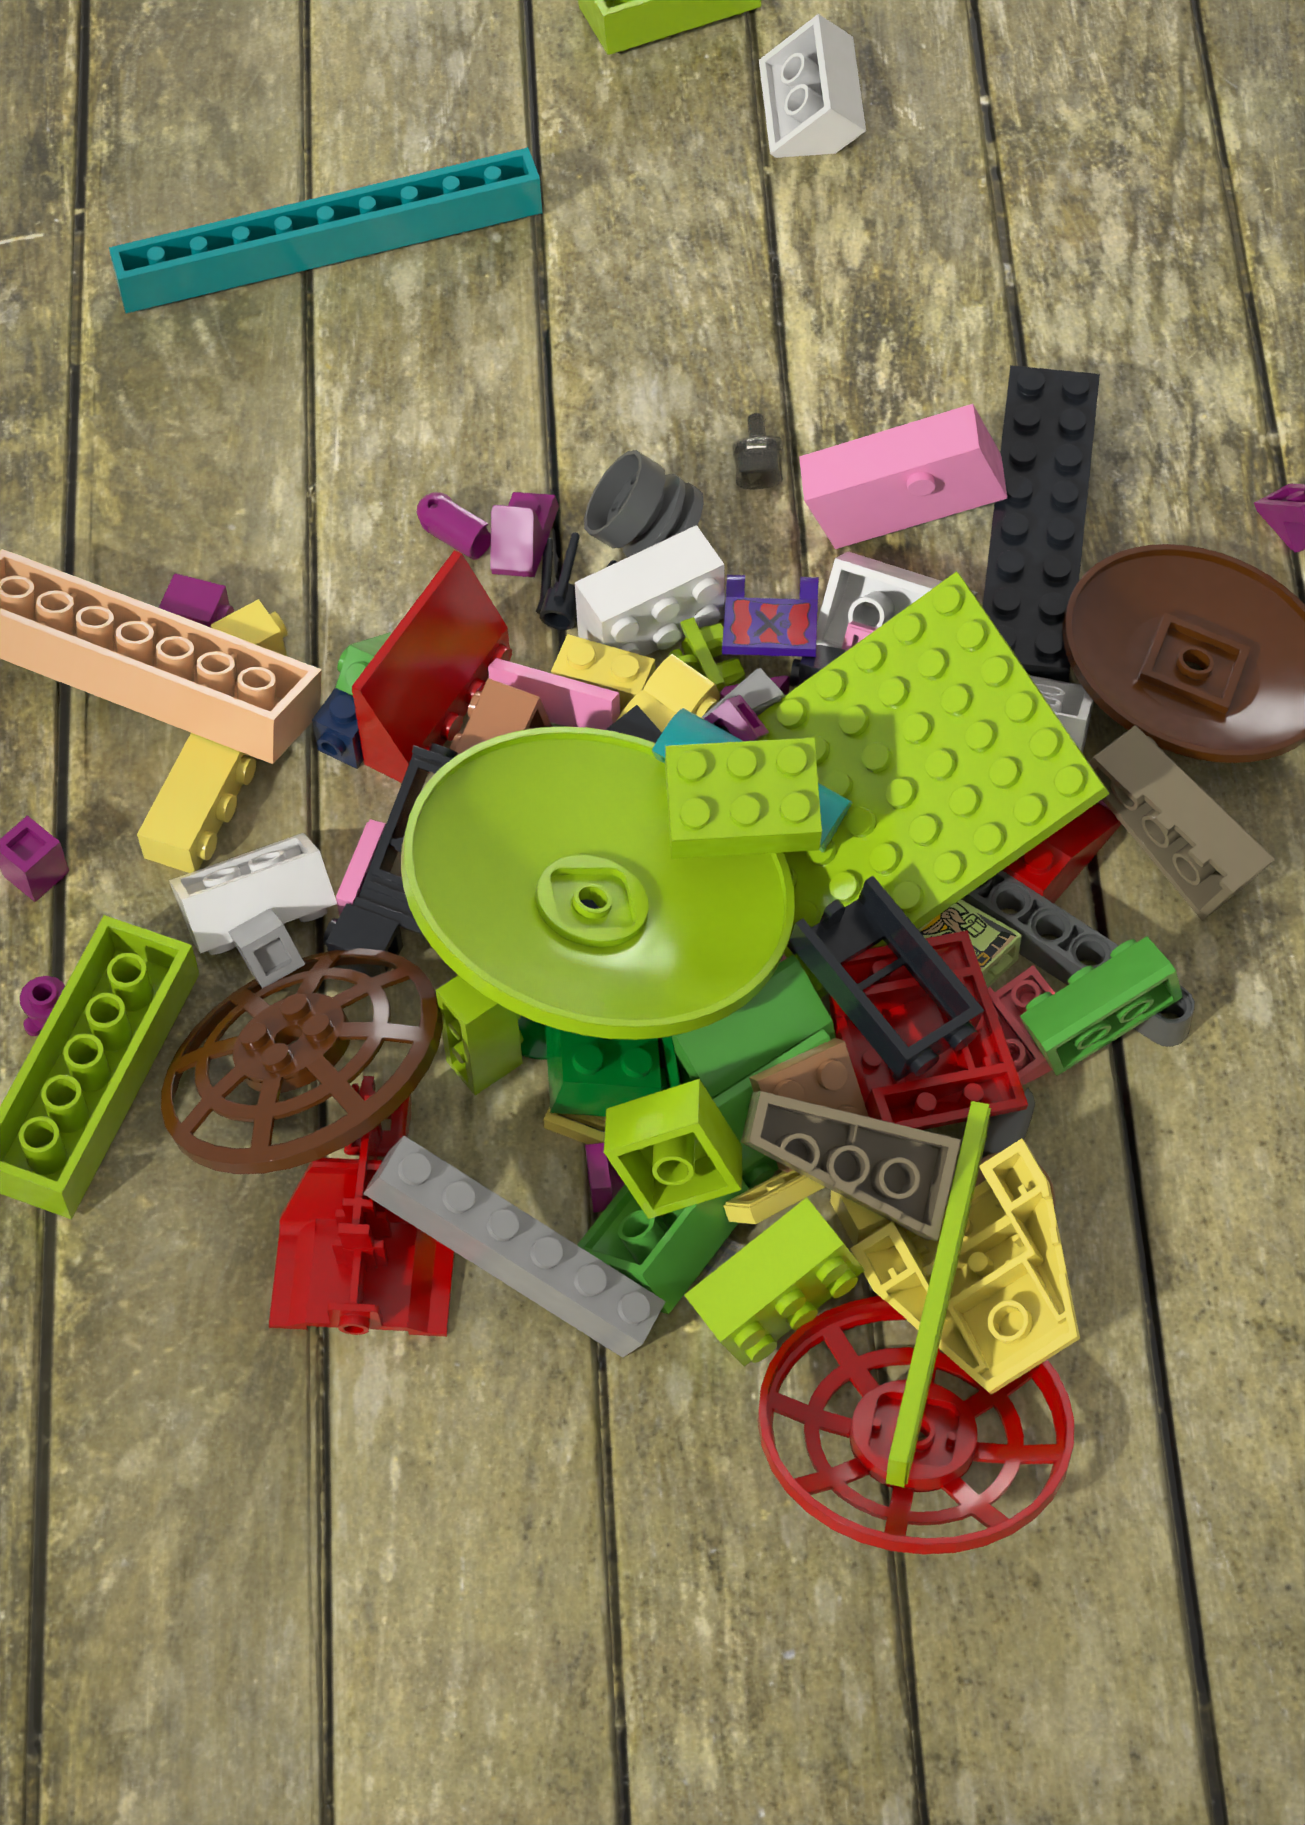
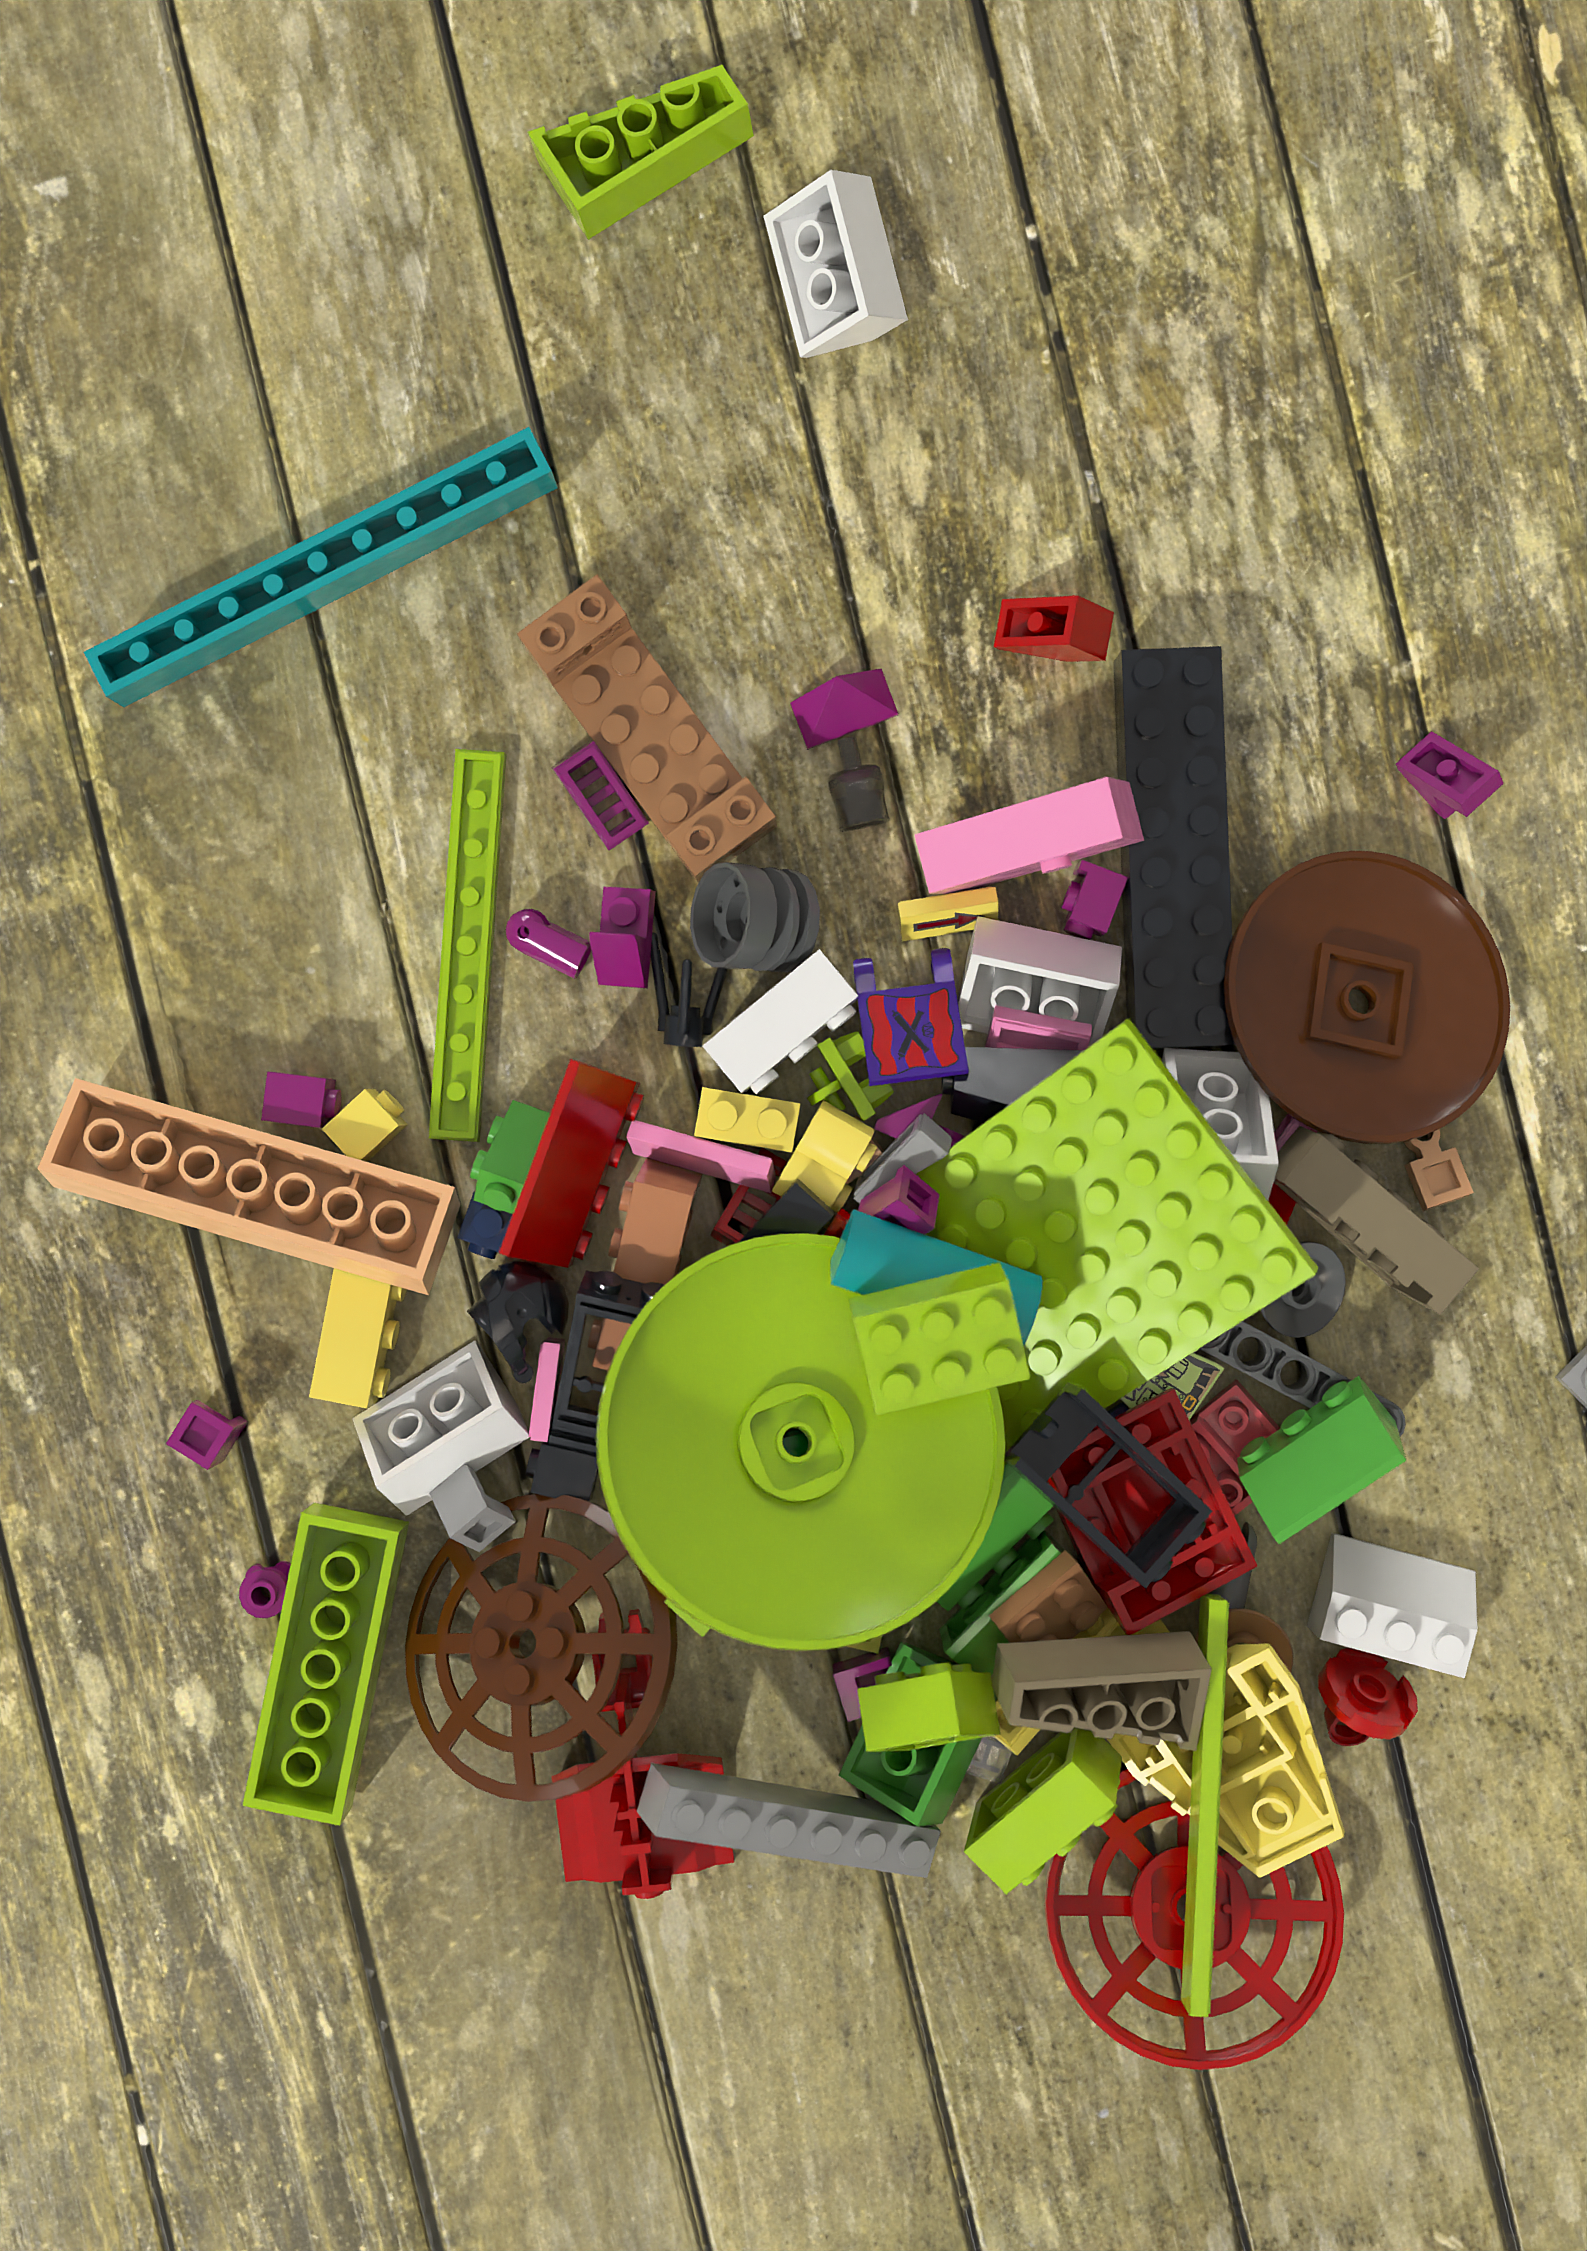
camera: 10 degrees left, 30 degrees up
none -> lime tile [428,749,506,1142]
none -> black helmet [467,1261,569,1383]
none -> medium nougat plate [517,574,777,883]
none -> magenta slope [551,741,649,851]
none -> magenta slope [790,669,898,750]
none -> light yellow tile [898,887,998,942]
none -> red slope [993,595,1114,662]
none -> magenta brick [1061,860,1128,940]
none -> dark grey dish [1261,1241,1346,1338]
none -> white slope [1307,1533,1477,1678]
none -> red tile [1318,1648,1418,1746]
none -> light nougat plate [1404,1129,1474,1211]

